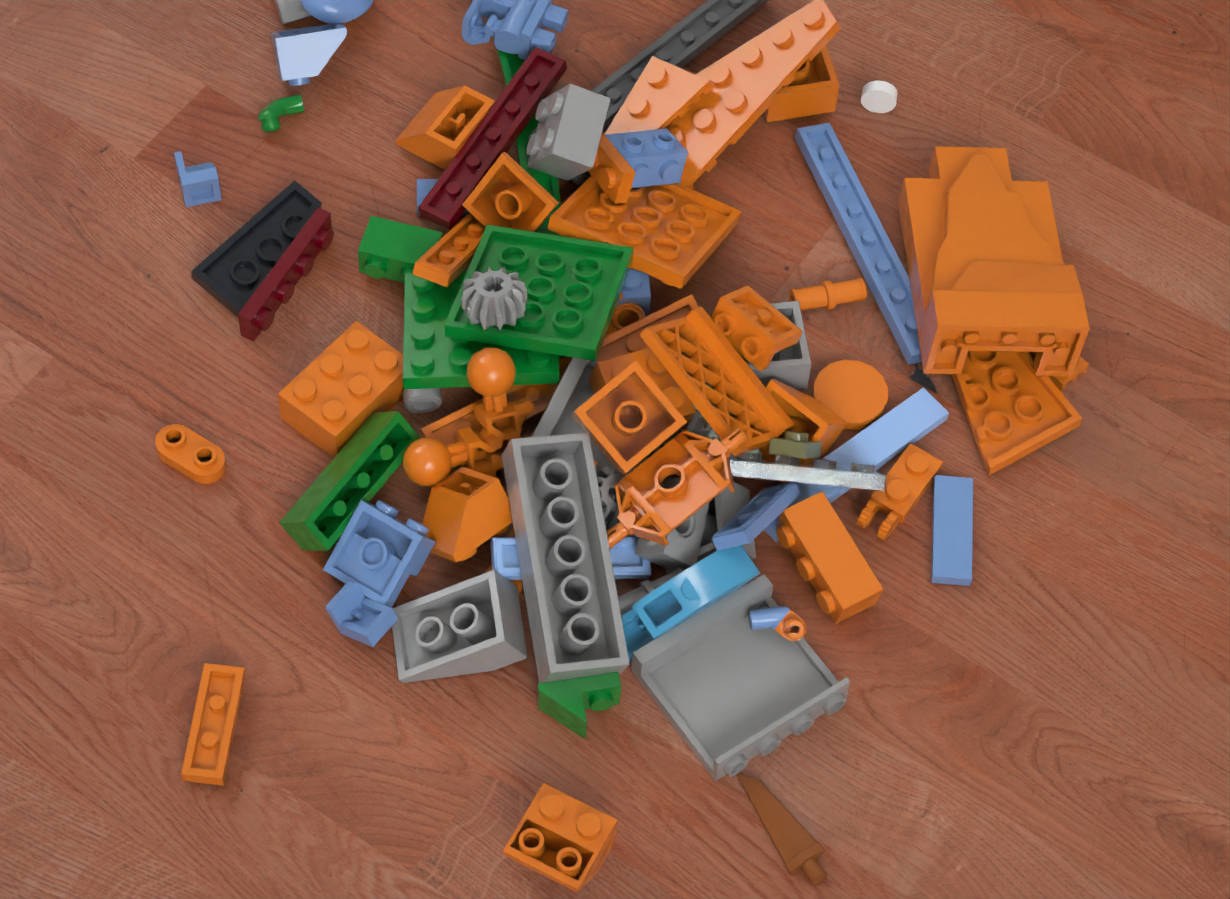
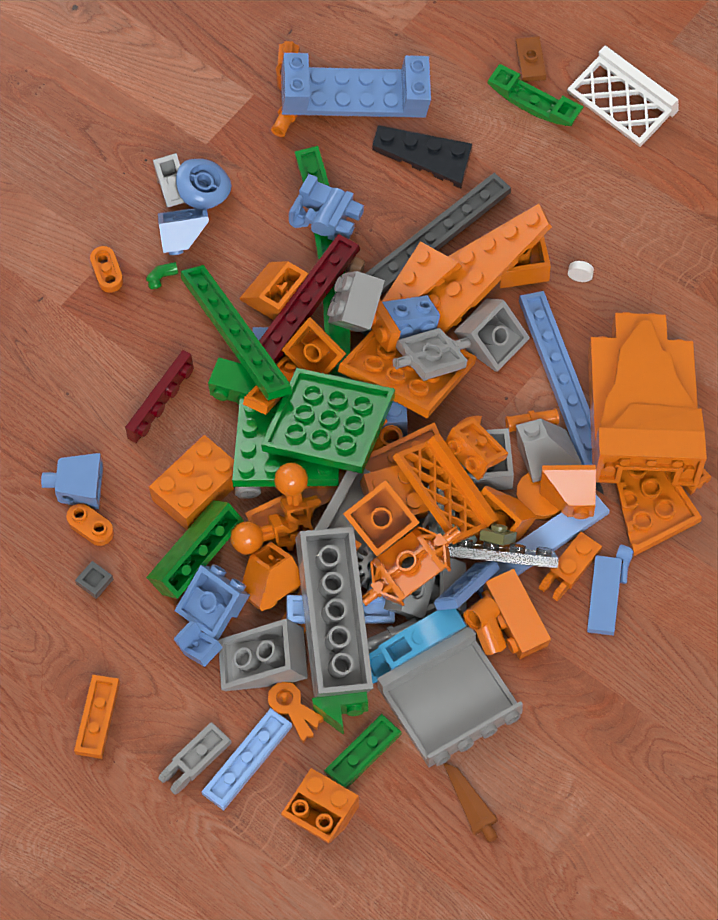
camera: 10 degrees right, 5 degrees up
medium blue panel [174,151,222,207] -> none
black wing [191,180,322,317] -> none
light grey gear [461,266,527,330] -> none
arm [748,606,806,641] -> none
none -> medium blue torso [41,453,103,509]
none -> dark grey plate [75,561,114,599]
none -> orange plate [90,246,123,293]
none -> light grey hinge [158,722,232,794]
none -> green plate [181,265,292,401]
none -> light blue tile [202,708,293,811]
none -> orange piece [268,682,324,743]
none -> green tile [324,714,402,788]
none -> light grey plate [393,328,471,381]
none -> light grey slope [454,298,530,372]
none -> orange piece [464,596,506,655]
none -> light grey slope [516,419,582,482]
none -> slope [540,465,596,519]
none -> medium blue hand [616,544,633,584]

